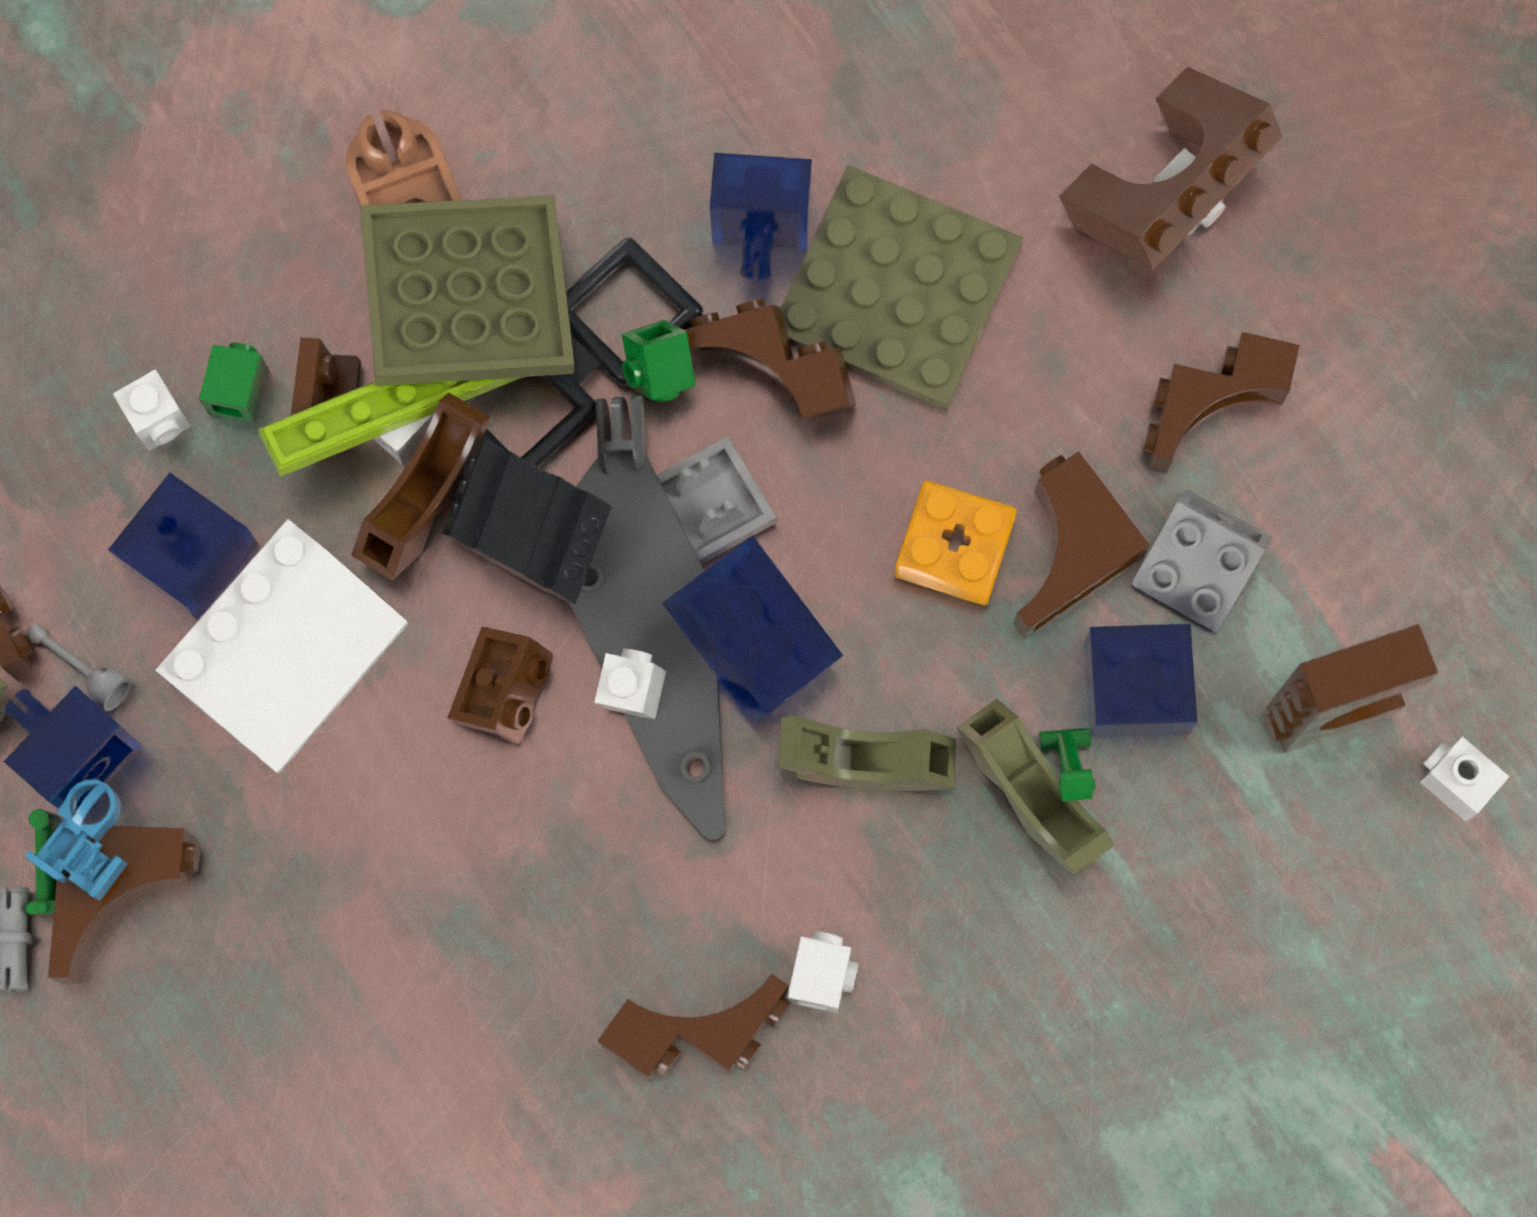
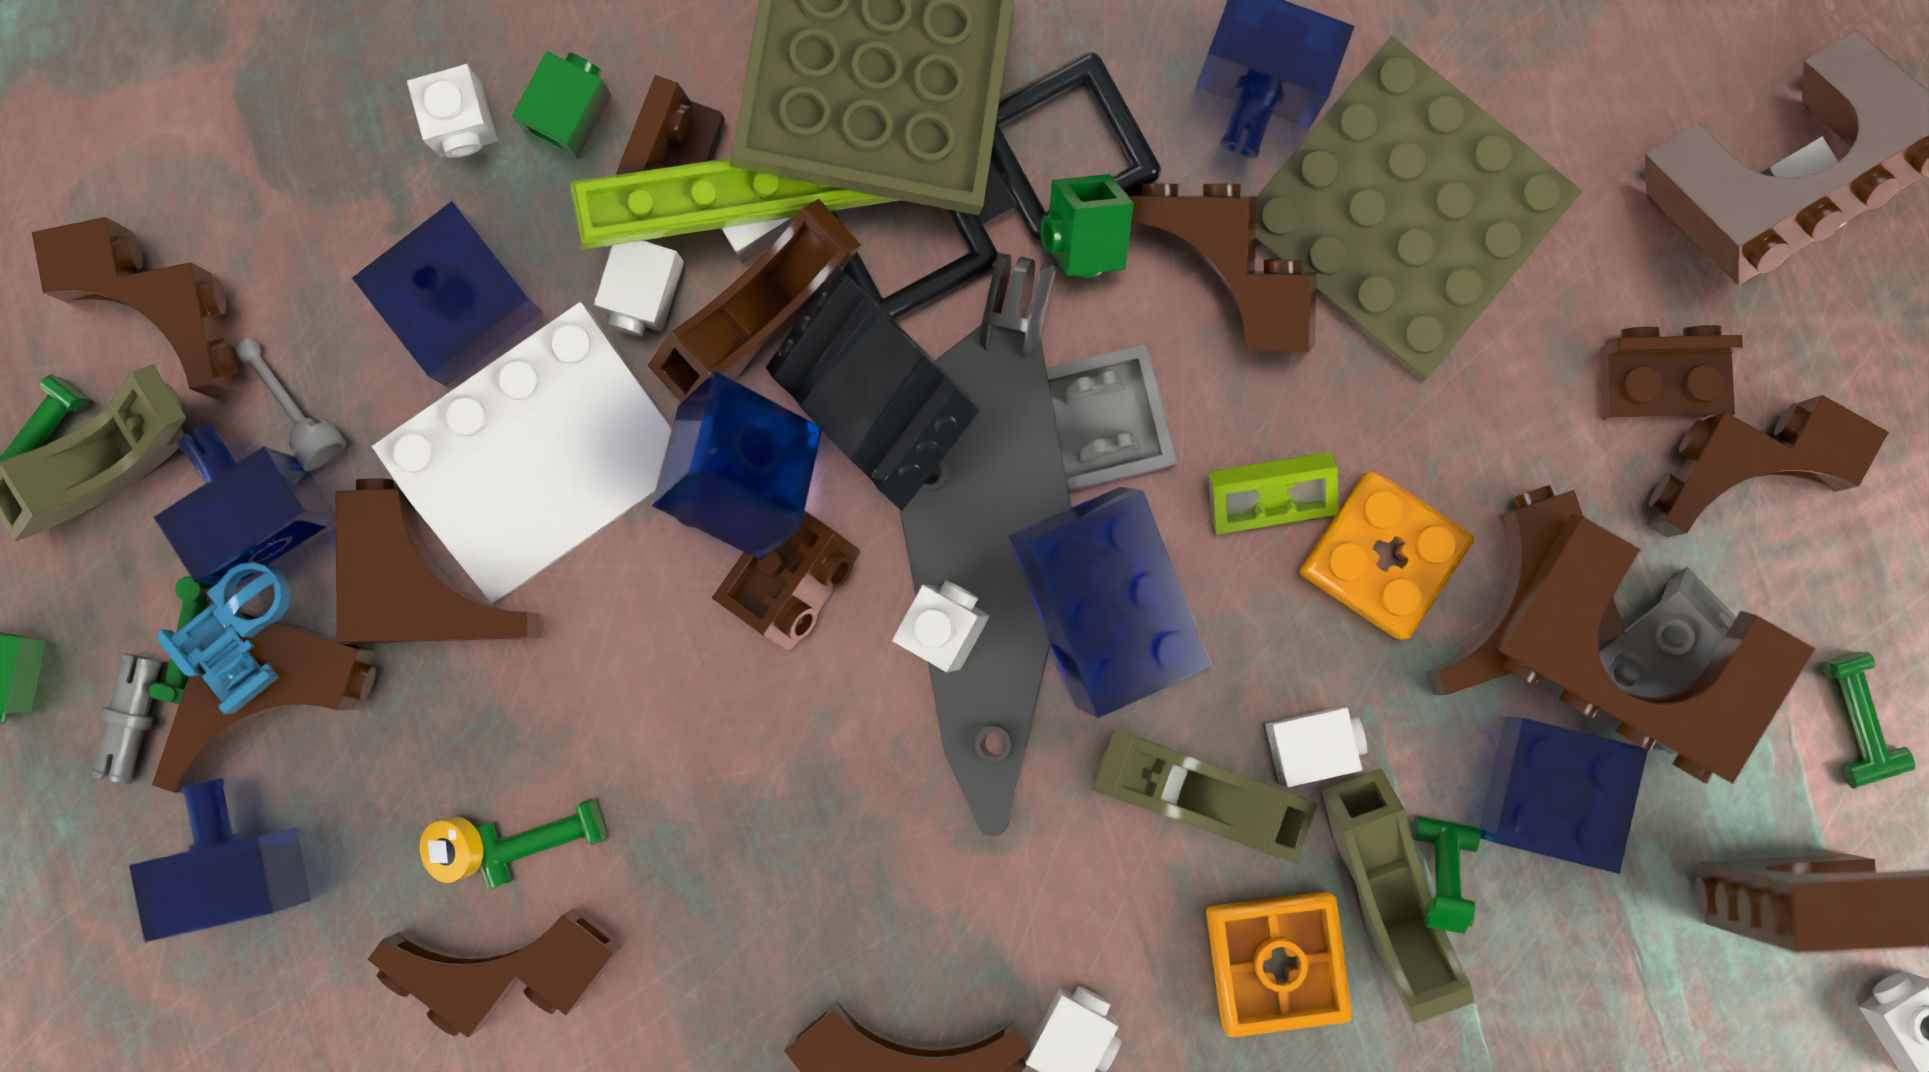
camera: 15 degrees right, 10 degrees up
none -> clear blue brick [129,779,311,943]
none -> reddish brown arch [335,478,539,644]
none -> reddish brown arch [367,908,623,1038]
none -> yellow tile [420,816,483,883]
none -> green piece [476,798,607,889]
none -> white brick [594,241,684,337]
none -> clear blue brick [651,371,822,560]
none -> light orange brick [1206,891,1353,1037]
none -> lime piece [1208,451,1338,535]
none -> white brick [1265,707,1367,787]
none -> reddish brown arch [1493,514,1816,784]
none -> reddish brown bracket [1601,325,1743,420]
none -> green piece [1822,652,1915,789]

